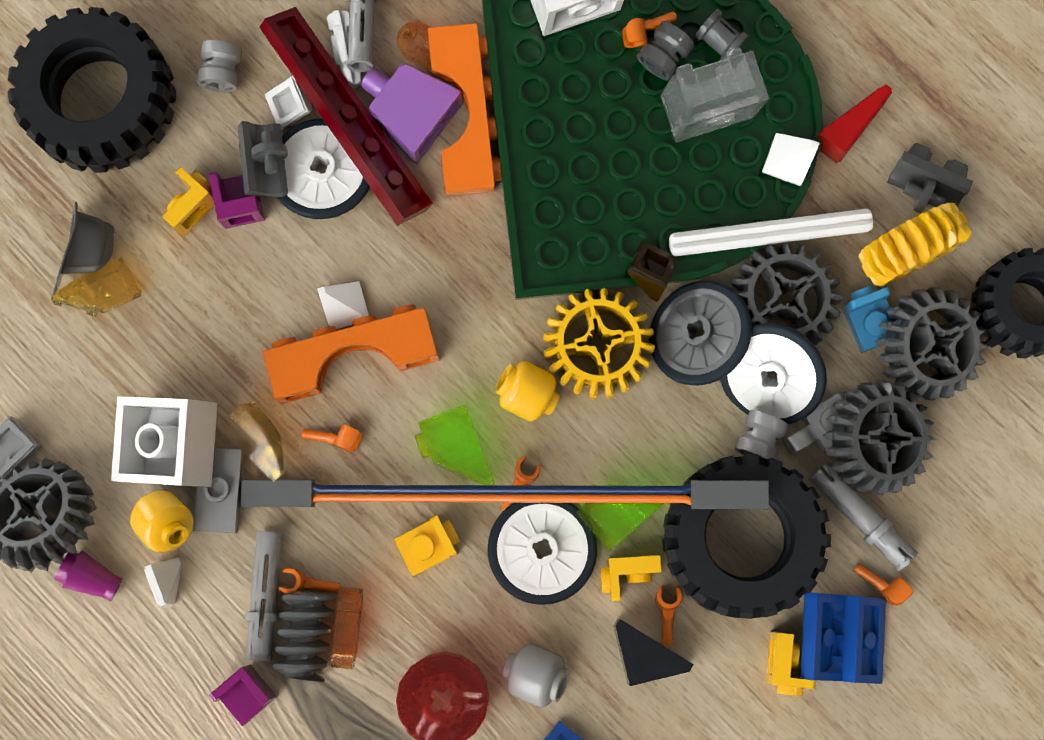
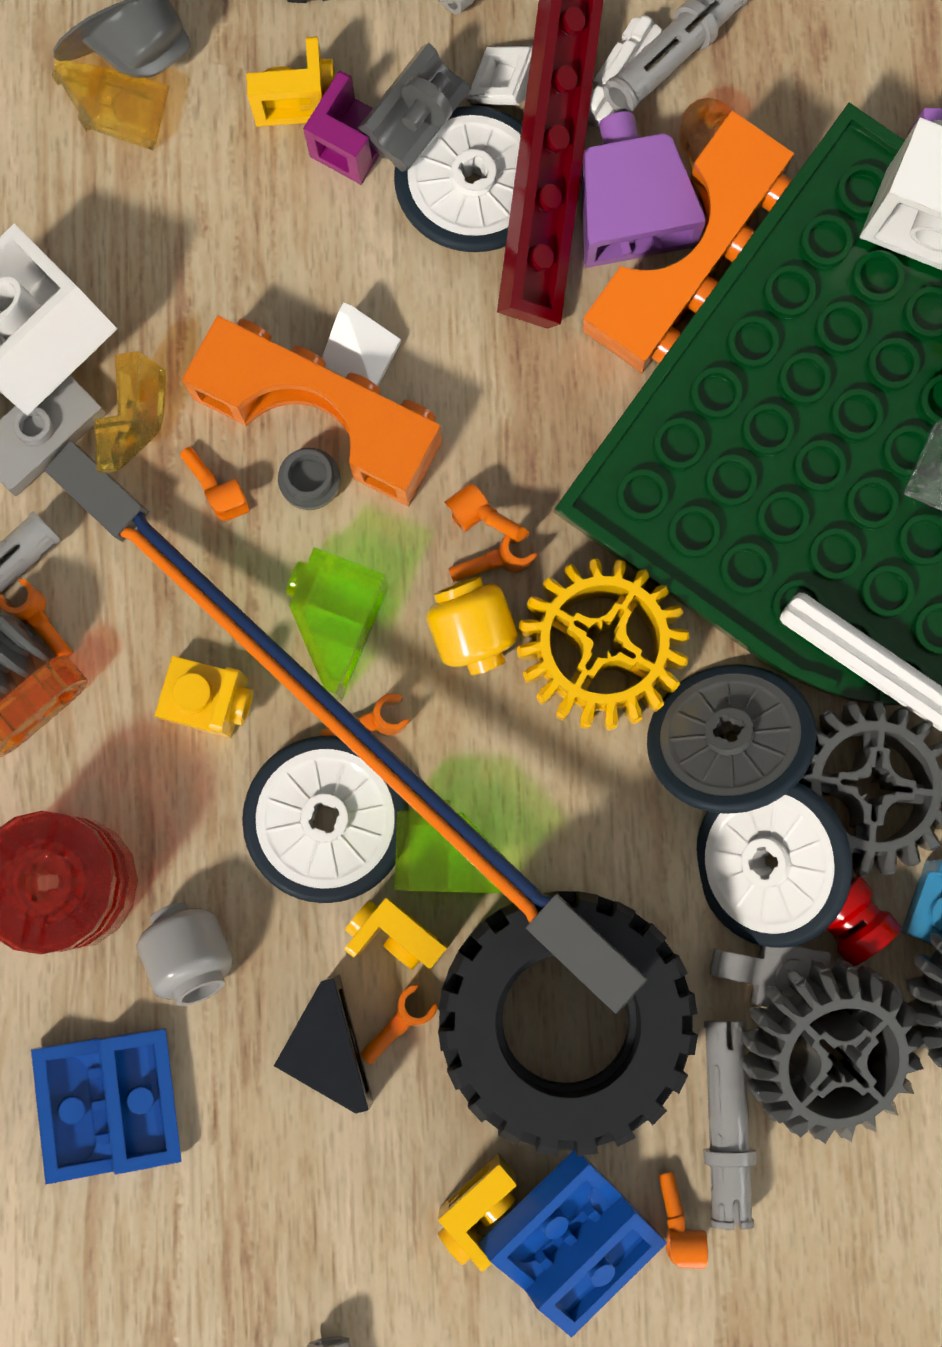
camera: 45 degrees right, 0 degrees up
dark brown slope [627,240,679,302] -> none
light grey wheel [735,410,789,459] -> none
none -> dark grey plate [278,448,341,510]
none -> orange hand [444,484,526,542]
none -> orange hand [448,529,538,582]
none -> red wheel [826,875,902,966]

